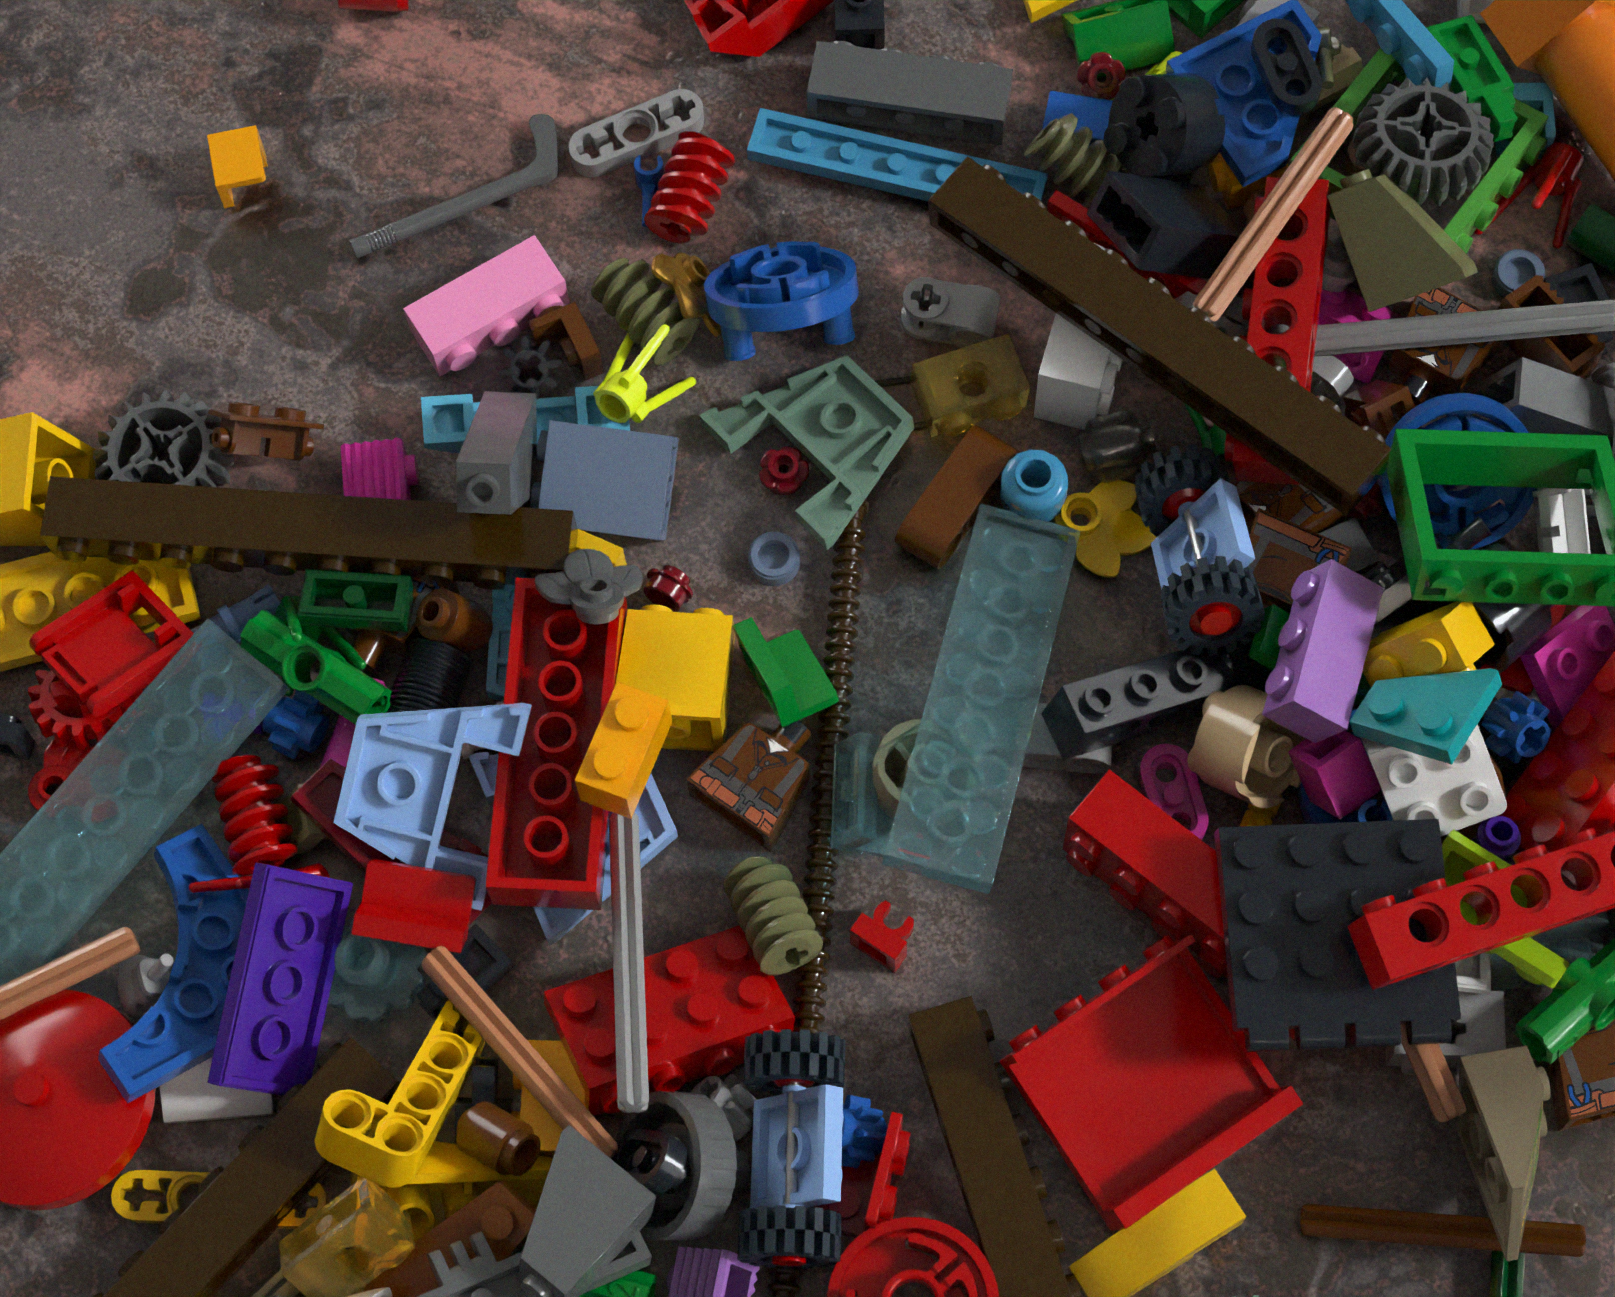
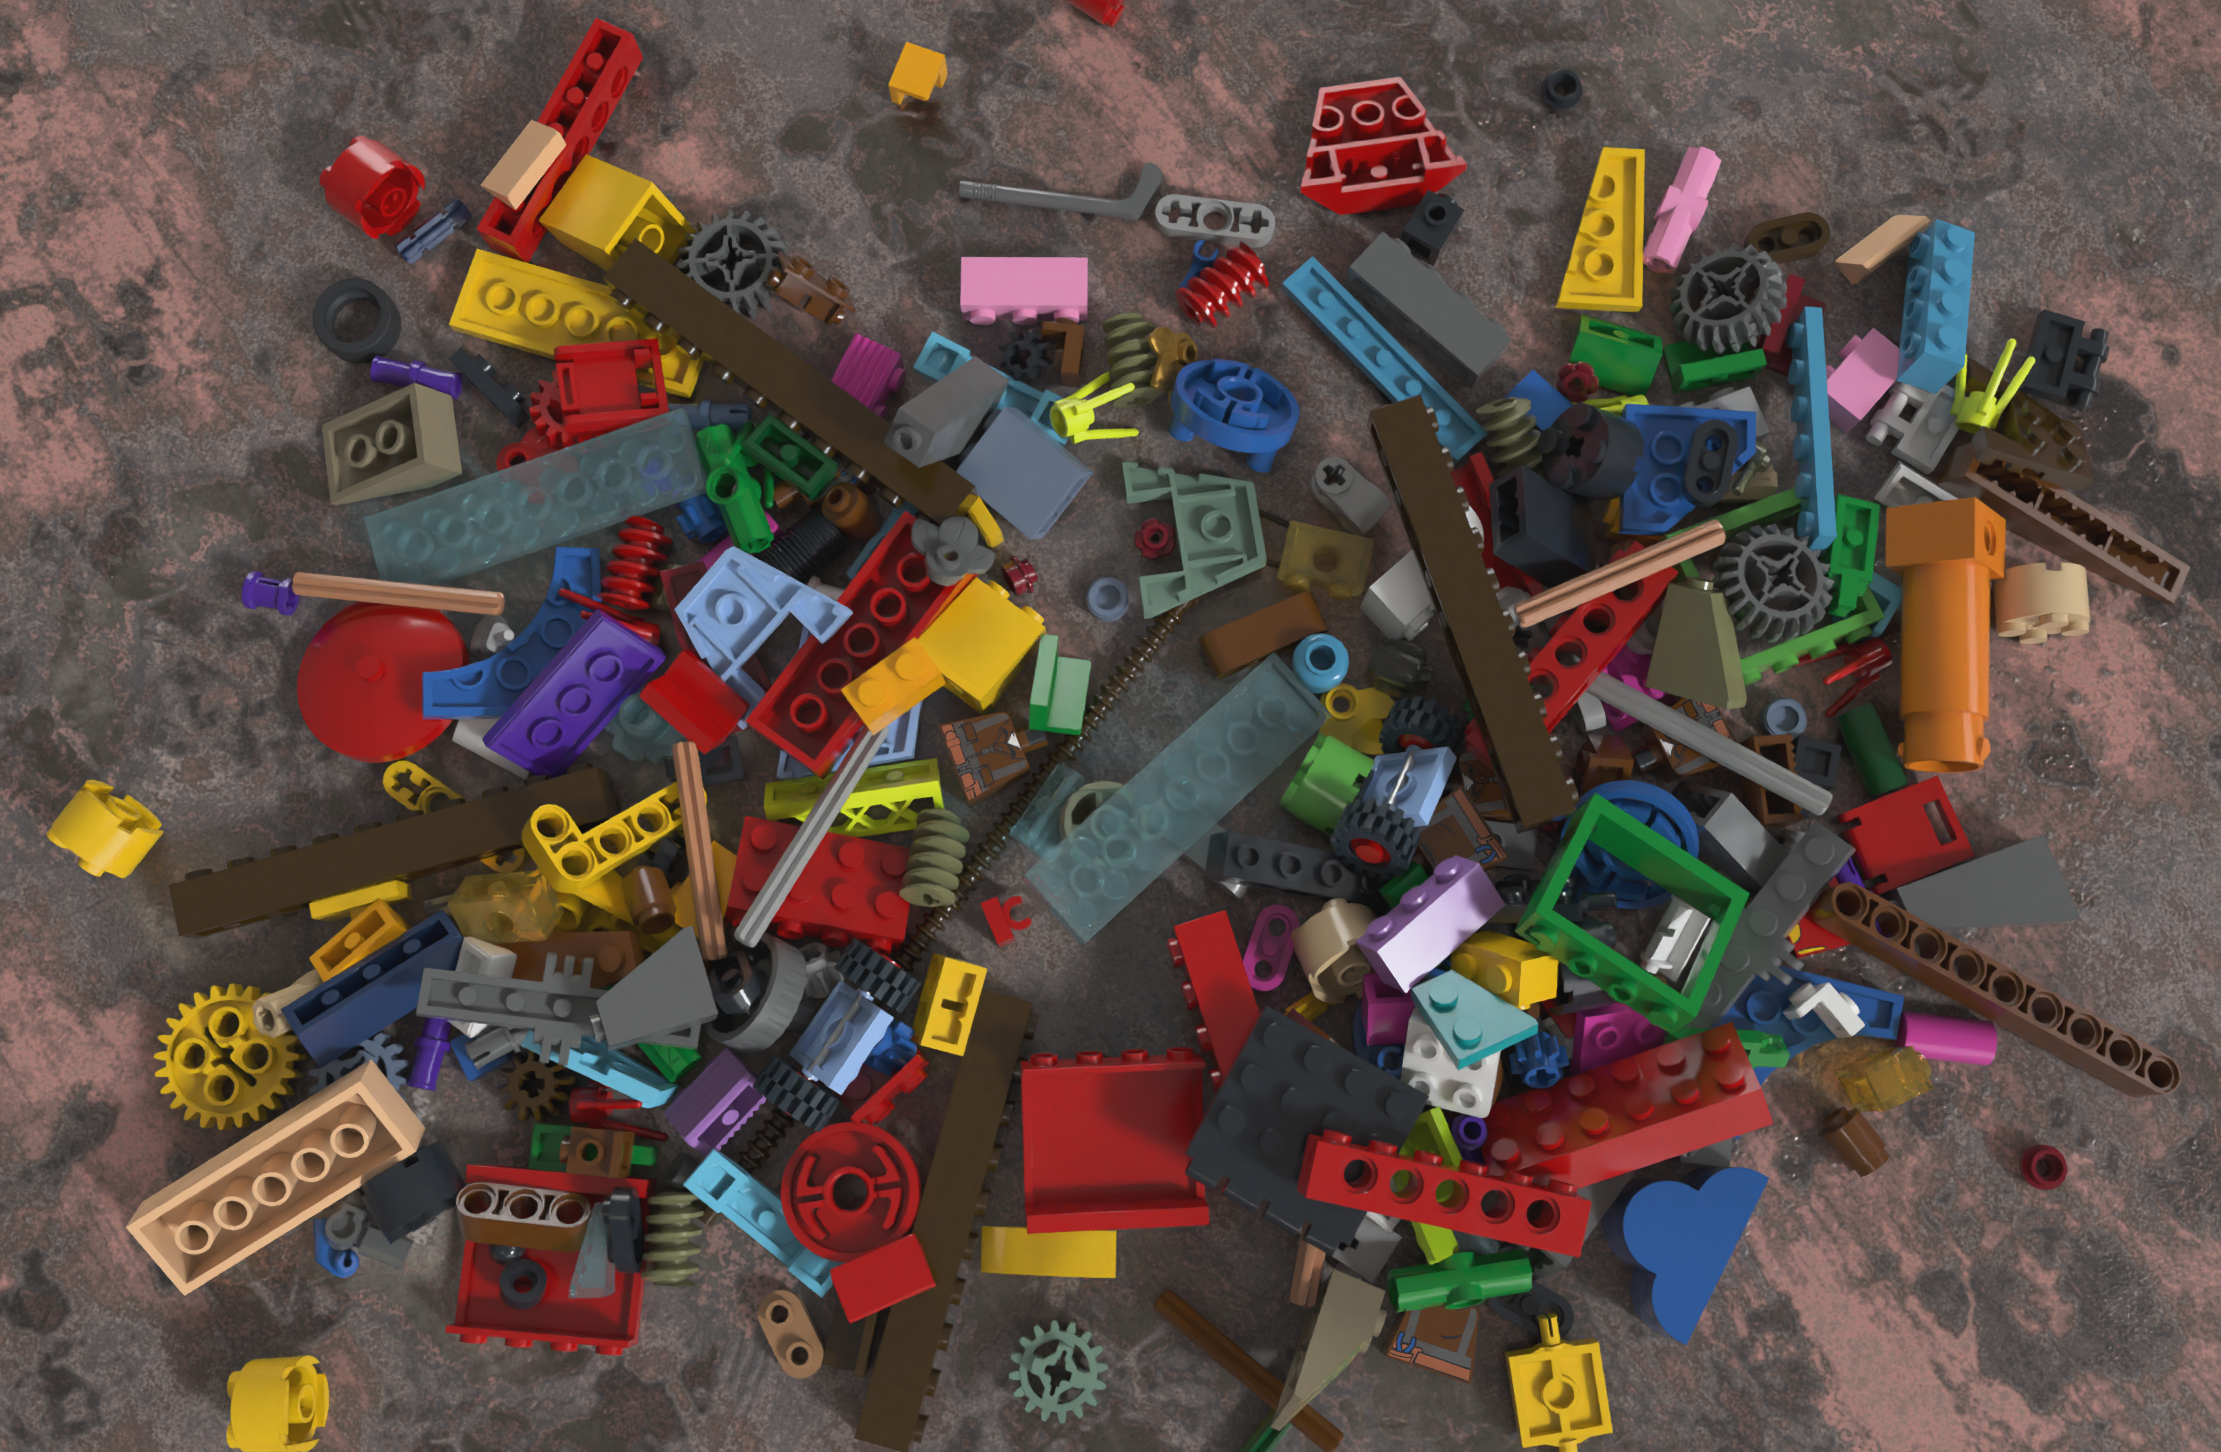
camera: 30 degrees right, 10 degrees up
none -> neon yellow fence [764,758,945,838]
none -> yellow brick [911,952,987,1056]
none -> bright green brick [1279,733,1375,837]

